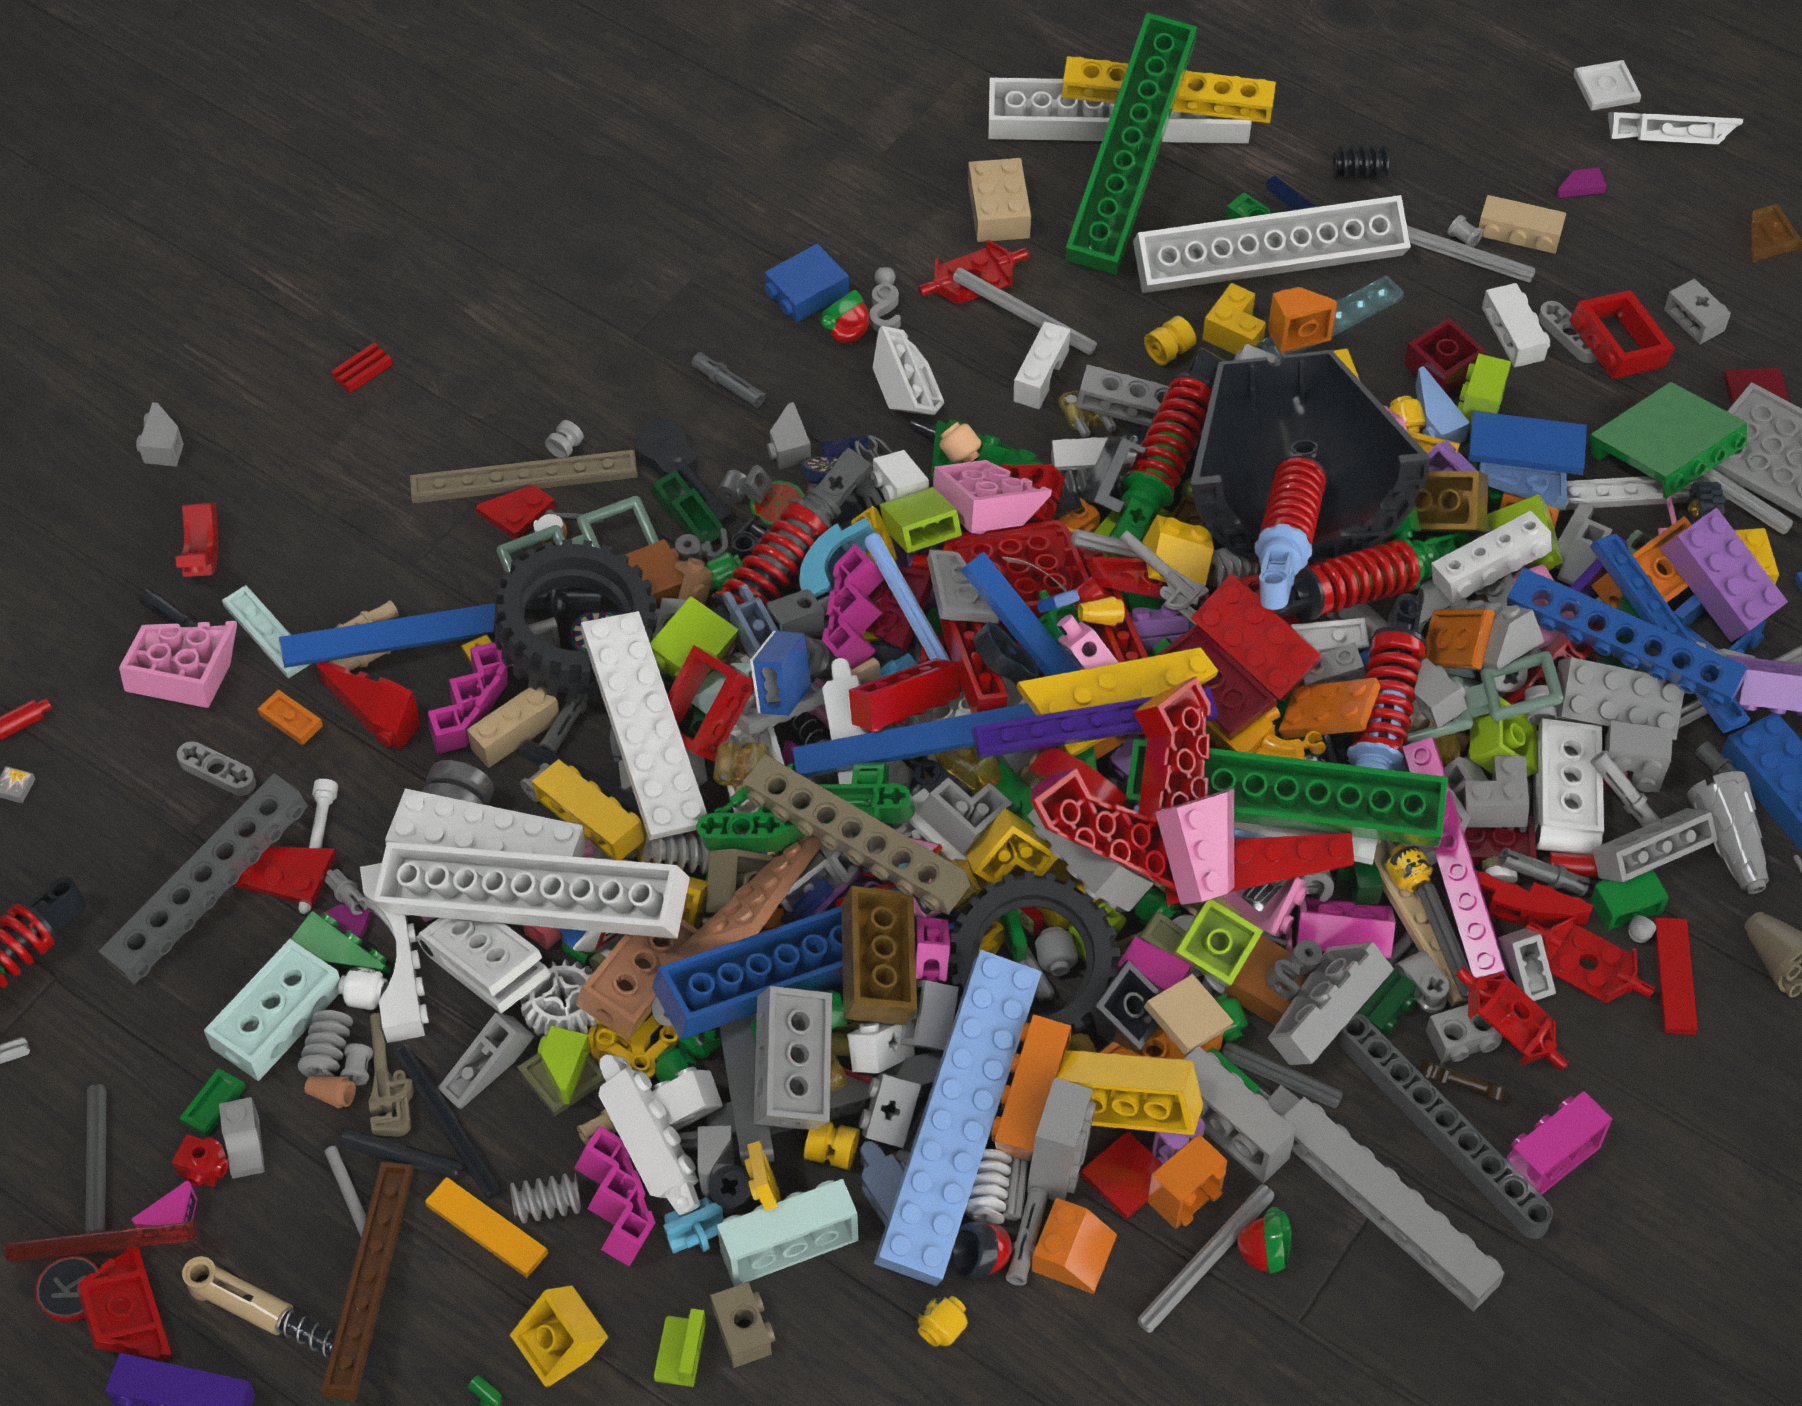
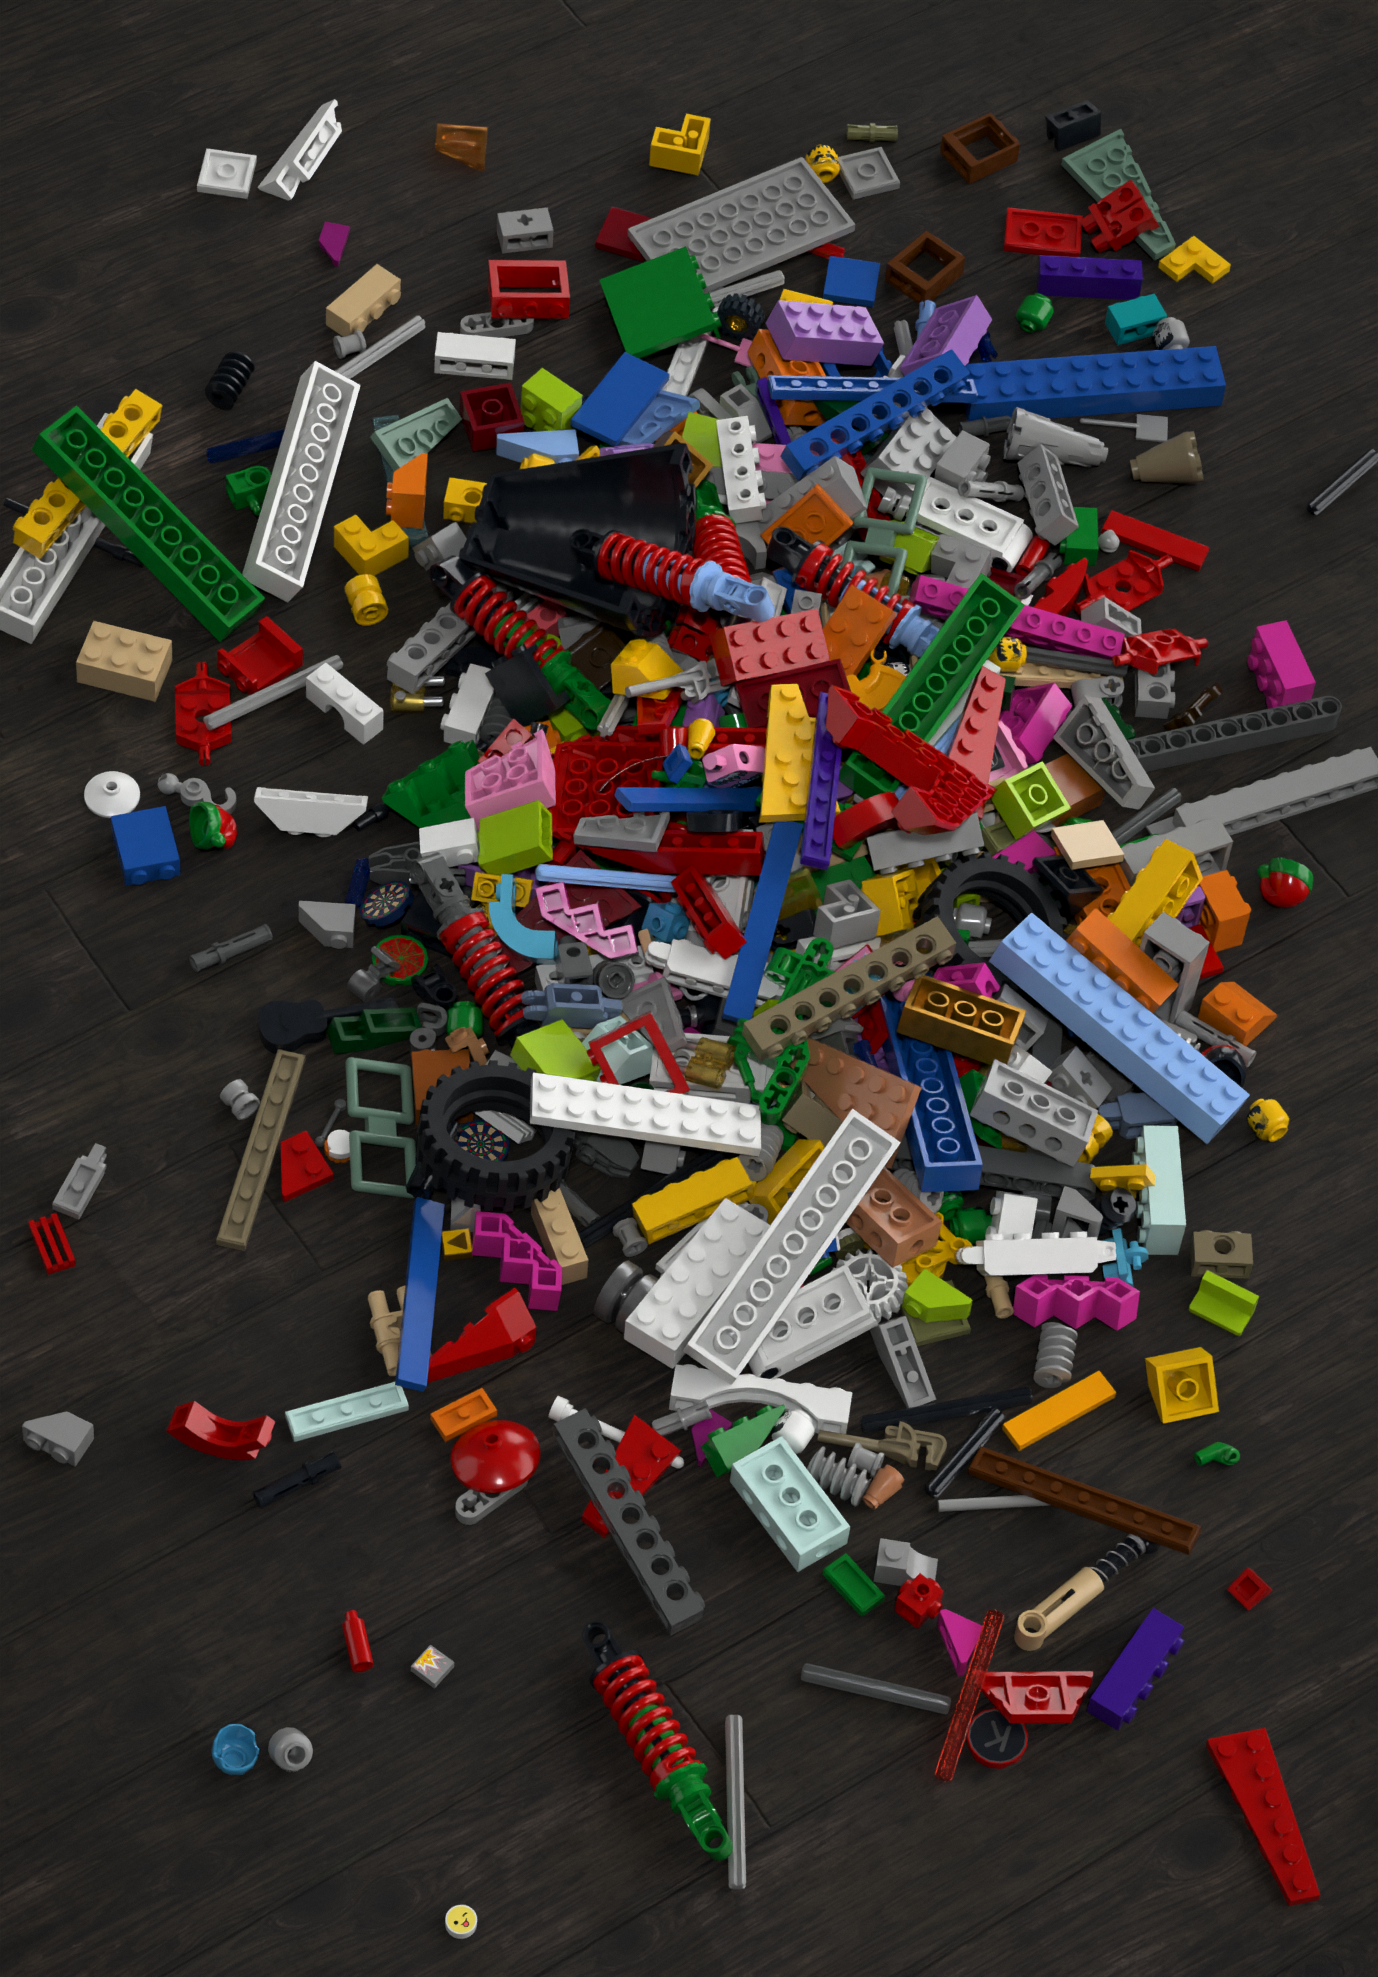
camera: 75 degrees left, 0 degrees up
bright pink wedge [119,621,237,708] -> none
blue piece [750,631,811,716] -> none
light nougat head [940,422,981,464] -> none
light grey axle [1137,1184,1274,1333] -> none
bright pink wedge [1155,788,1234,904] -> none
leg [1265,940,1322,1001] -> none
light grey slope [1414,658,1468,728] -> none
none -> light grey hinge [52,1143,107,1220]
none -> white dish [84,771,140,818]
none -> red panel [217,616,303,696]
none -> sand green wing [370,398,462,471]
none -> red dish [451,1420,541,1493]

